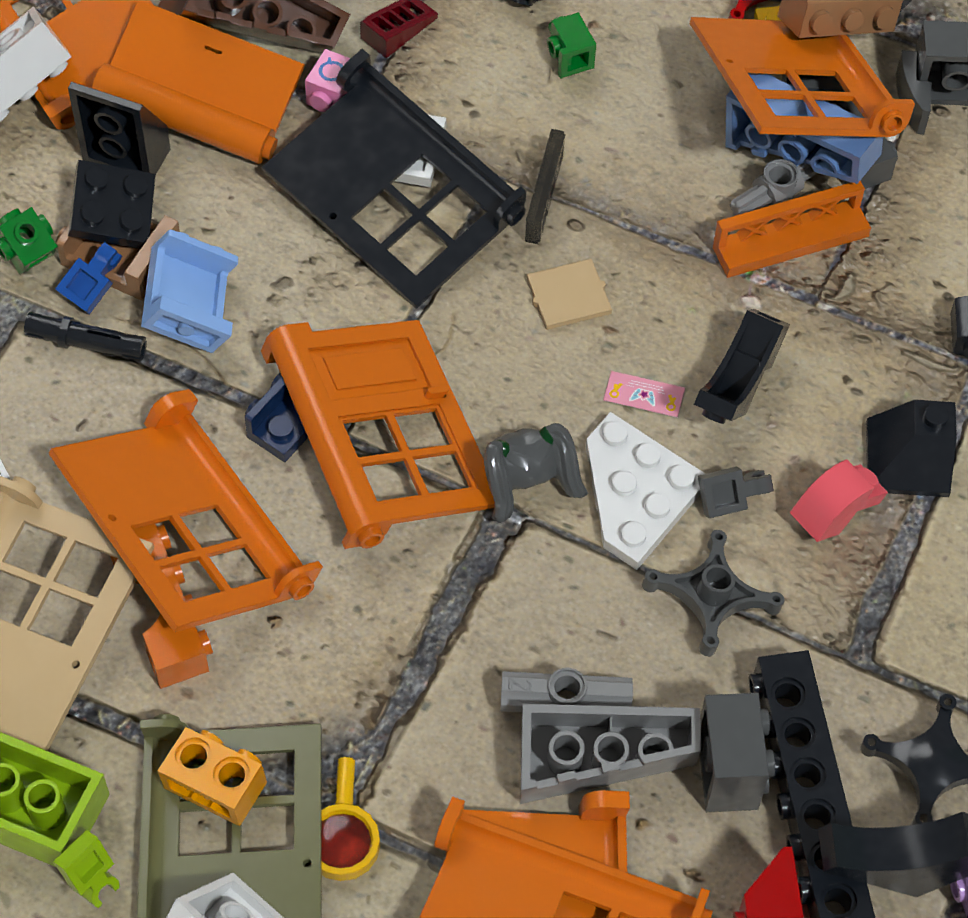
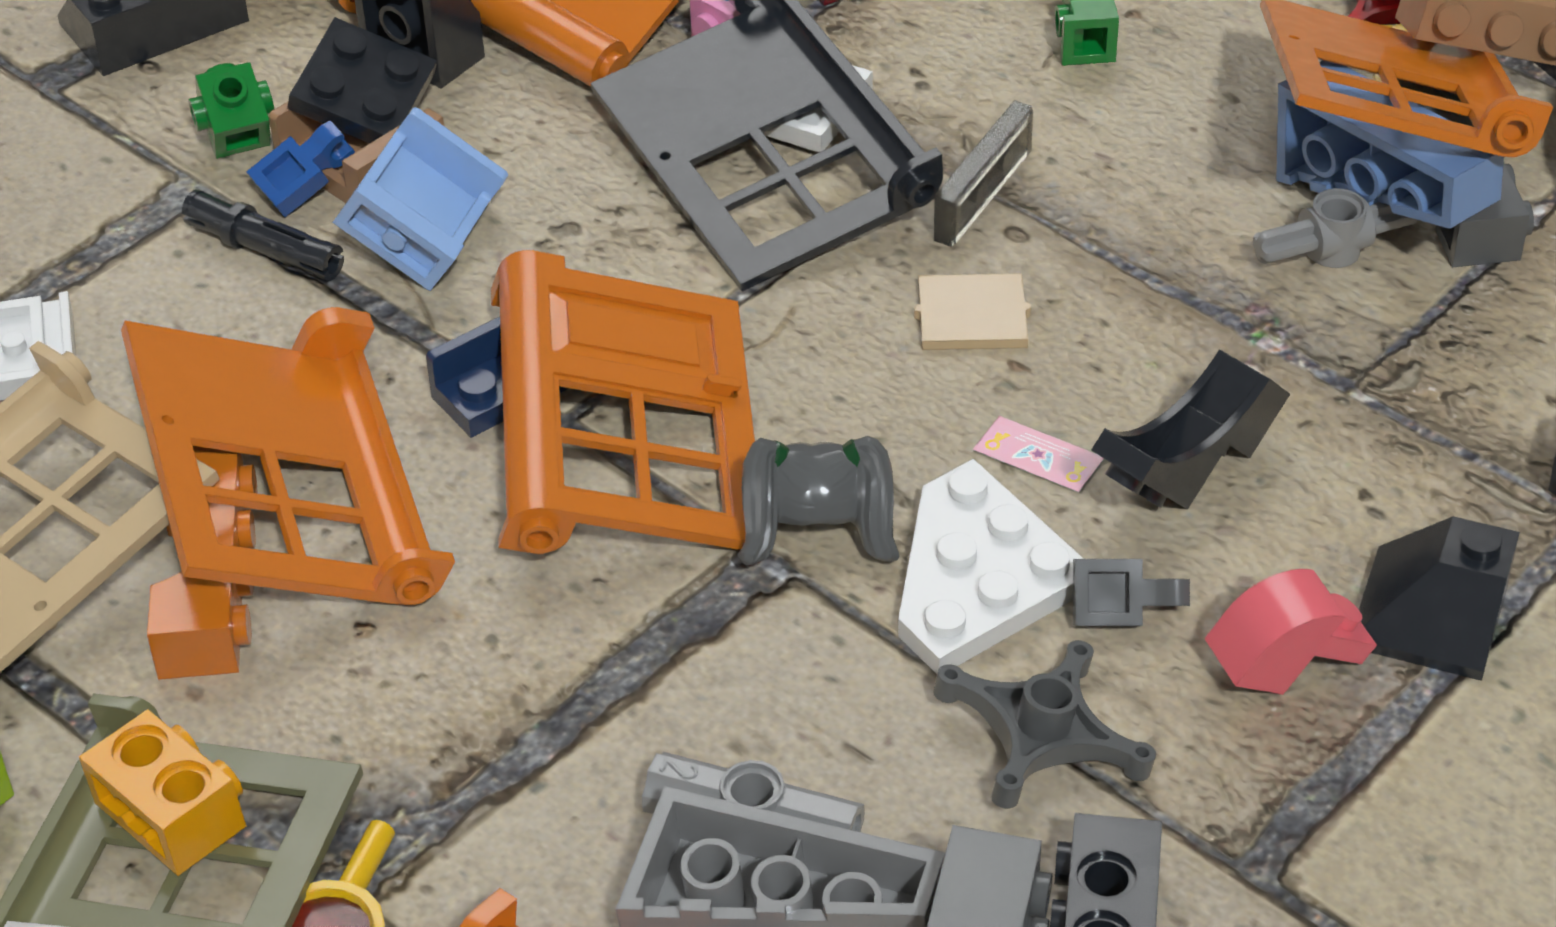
camera: 20 degrees right, 15 degrees down
orange fence [713,180,871,278] -> none

